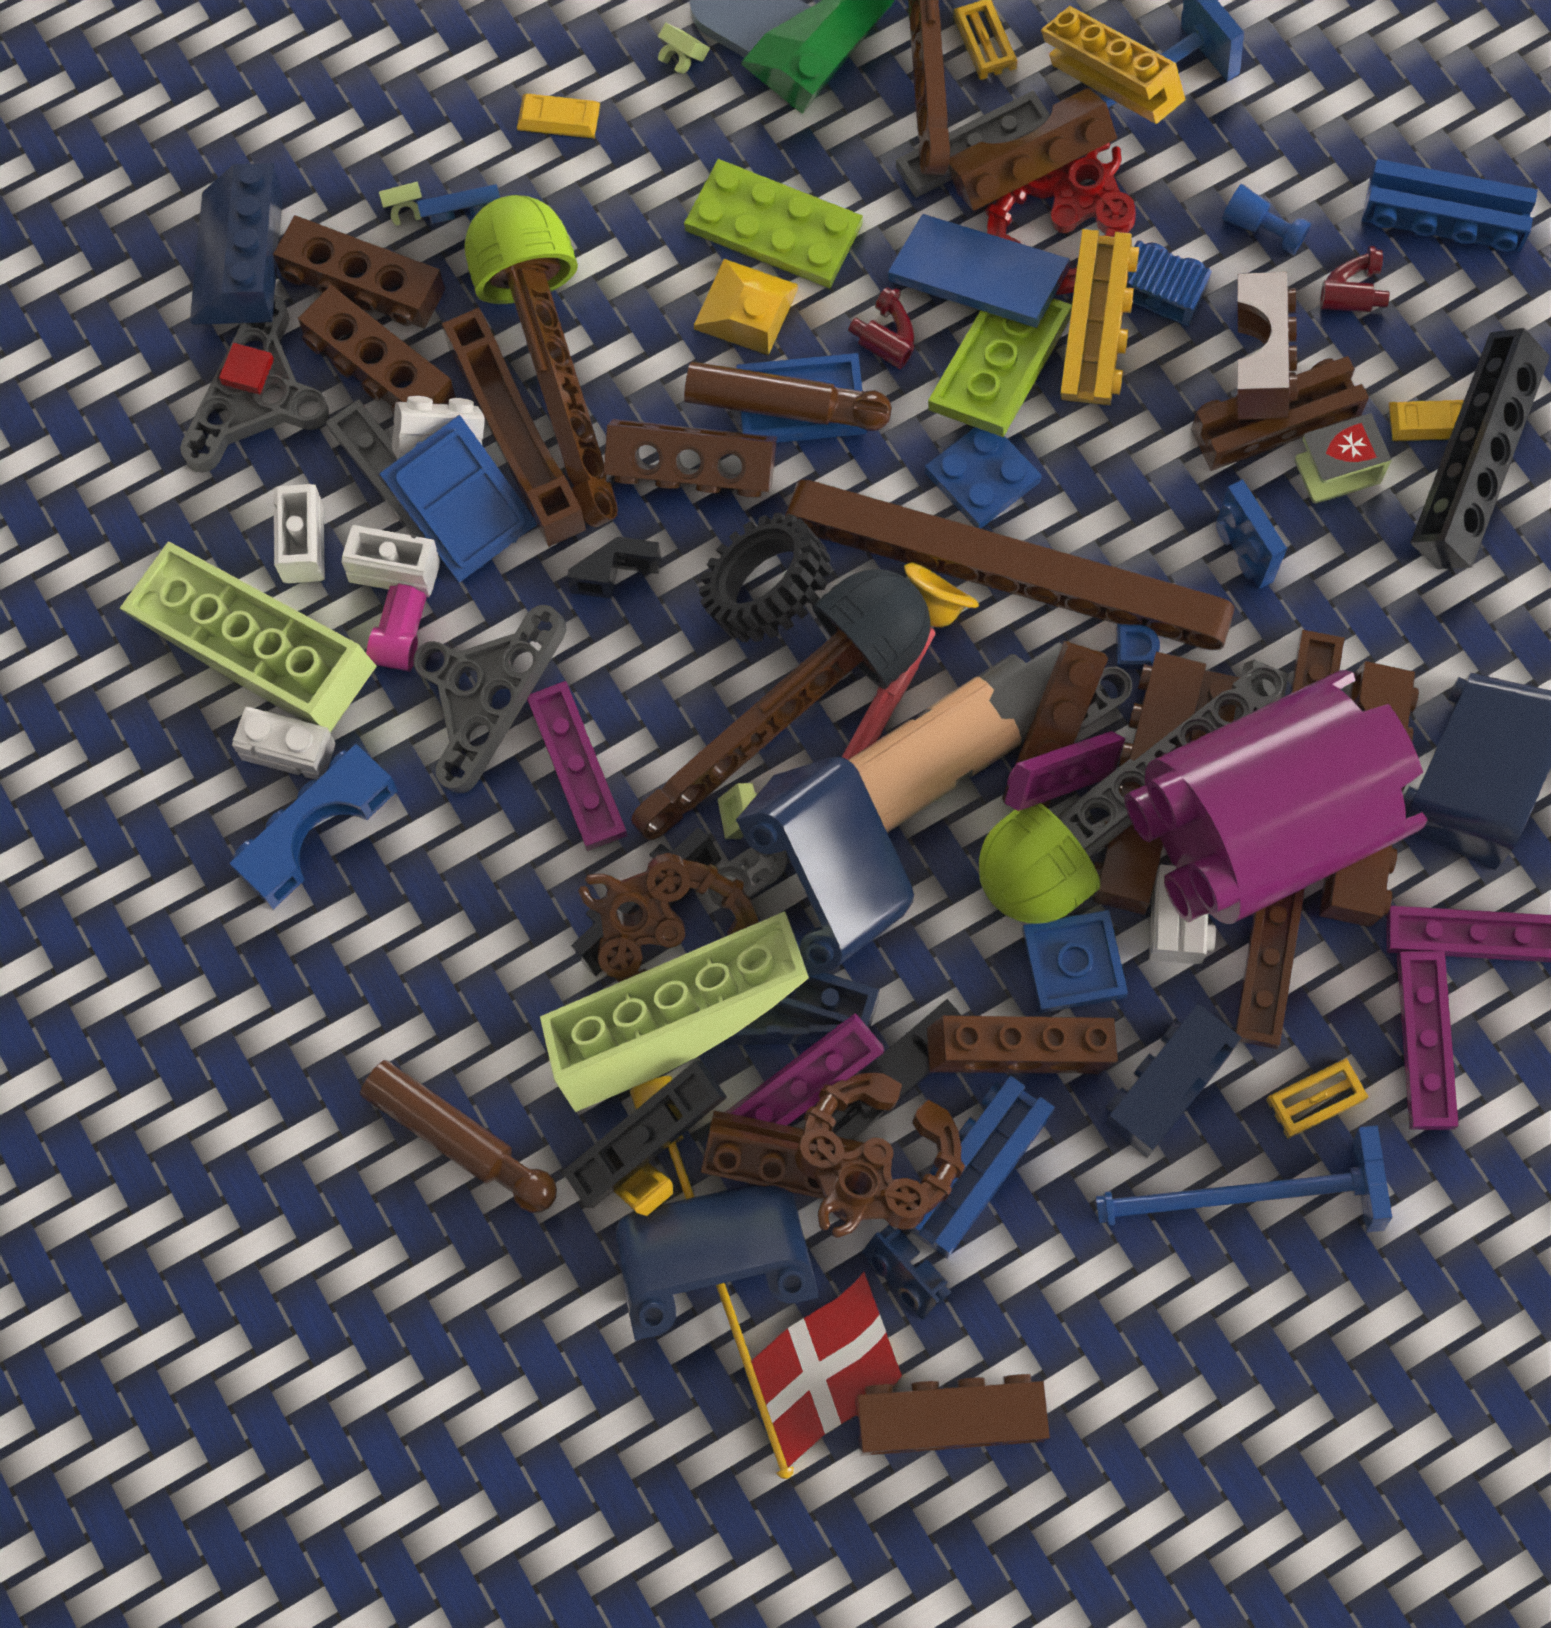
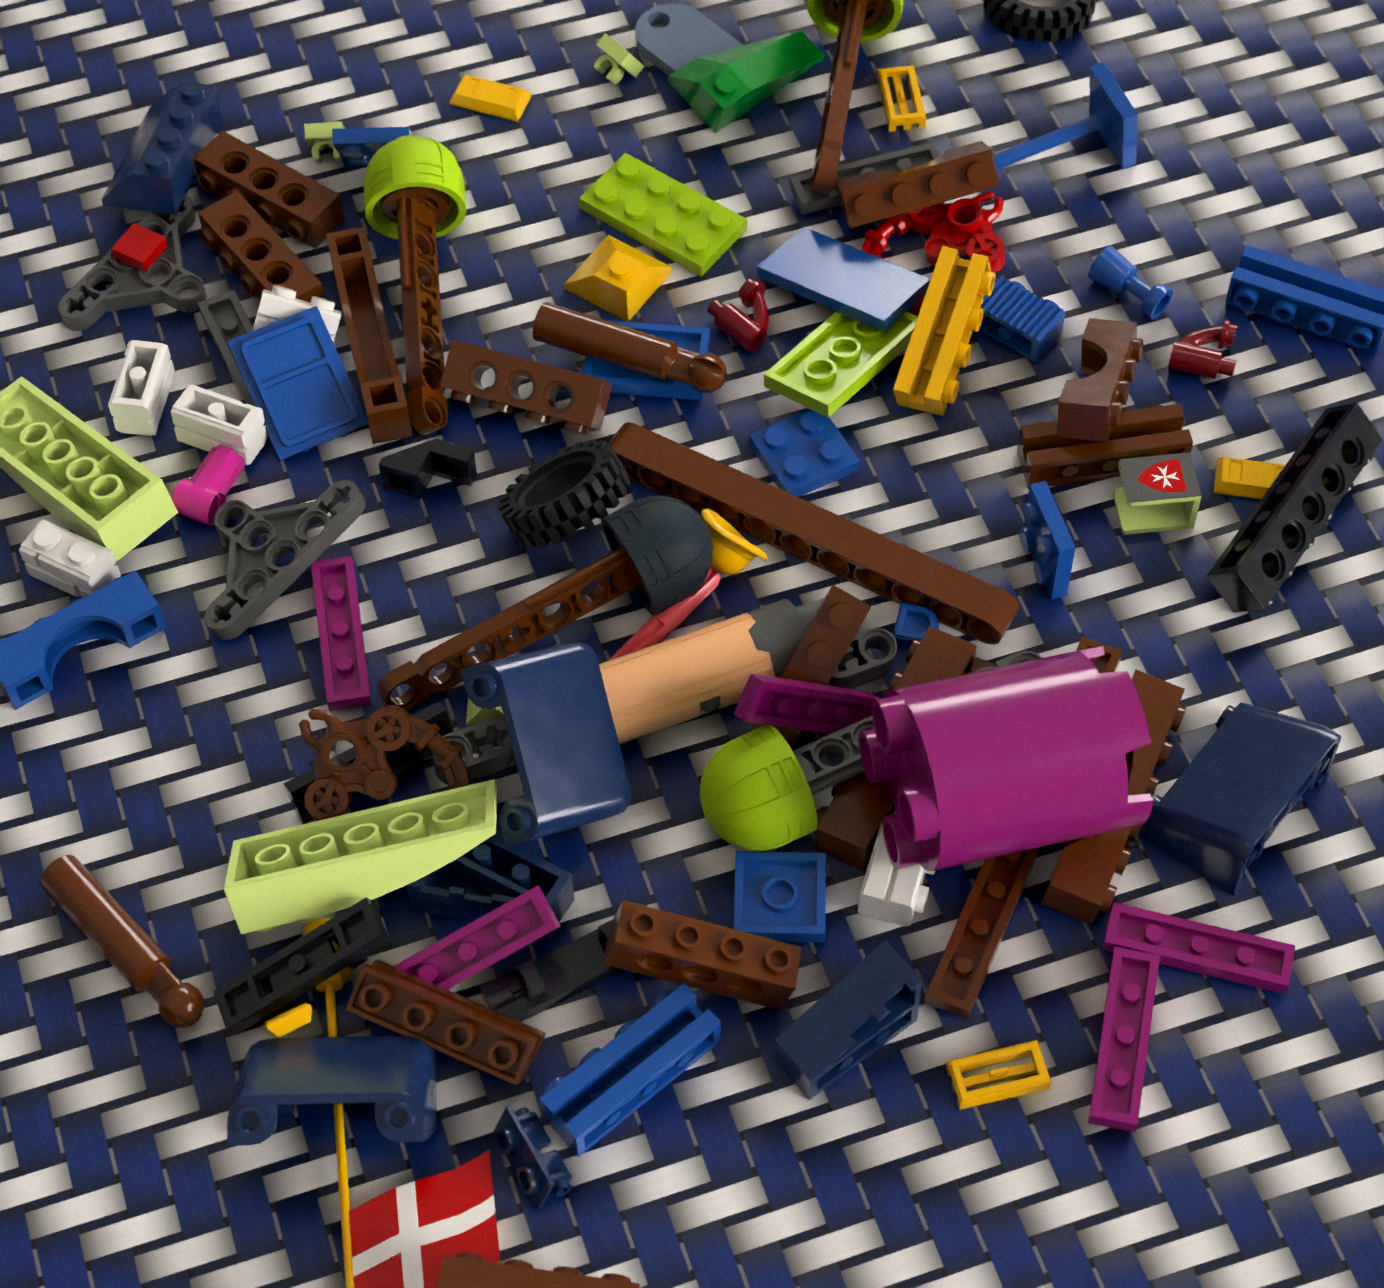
camera: 10 degrees right, 15 degrees down
reddish brown piece [795,1073,965,1238] -> none
yellow brick [1041,6,1186,124] -> none
blue tile [1096,1125,1392,1233] -> none

